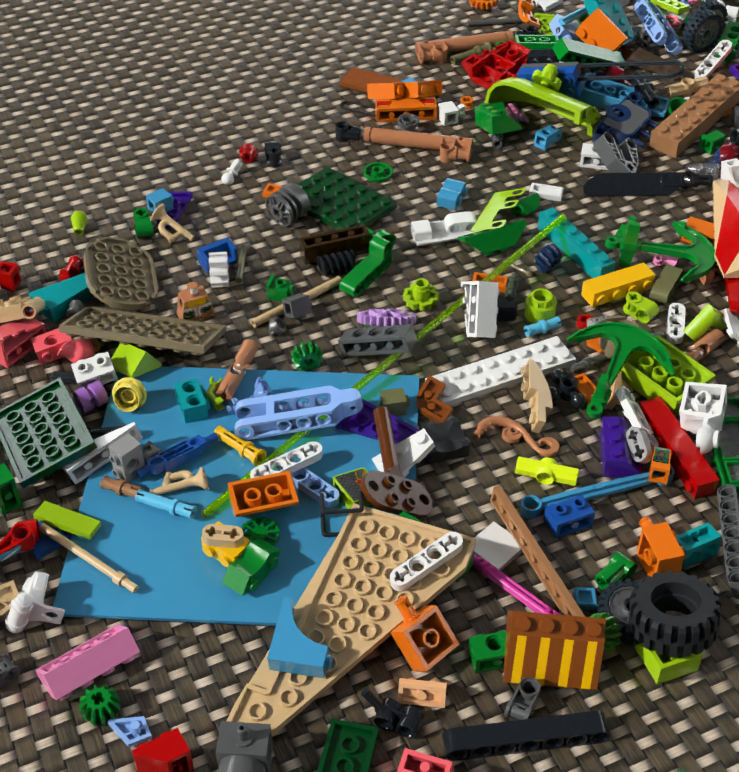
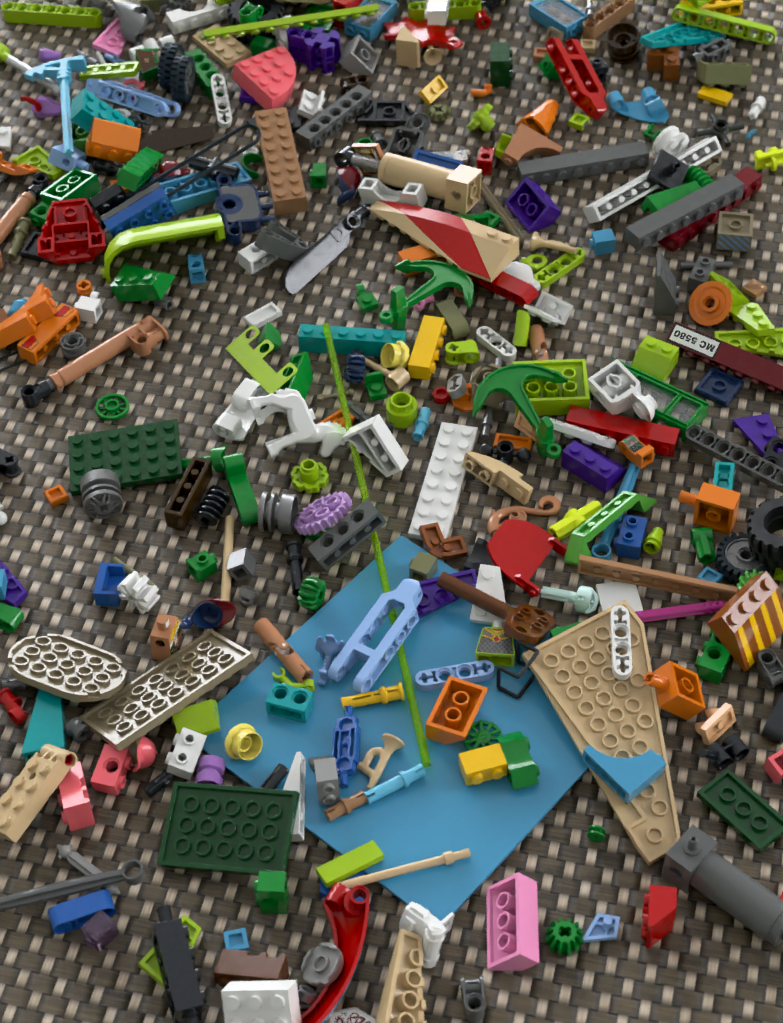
camera: 50 degrees left, 5 degrees up
tan piece [151,204,195,244] -> none
tan beam [202,524,244,548] -> none
white beam [250,442,323,478] -> none
dark azure brick [436,178,468,210] -> none
bright pink gear [508,103,529,123] -> none
lime plant [531,64,562,91] -> none
light grey beam [626,426,653,464] -> none
tan piece [664,76,708,99] -> none
clear slope [684,163,720,181] -> none
none -> dark blue hair [180,598,236,629]
none -> white animal [248,388,347,459]
none -> flat silver wheel [257,492,298,535]
none -> black pin [285,540,304,596]
none -> tan piece [351,349,410,392]
none -> green bracket [365,371,388,402]
none -> light yellow piece [380,341,410,371]
none -> red piece [487,519,568,597]
none -> light aqua piece [540,586,599,614]
none -> bright green slope [564,491,657,567]
none -> green piece [587,825,606,842]
none -> lime cone [642,527,664,554]

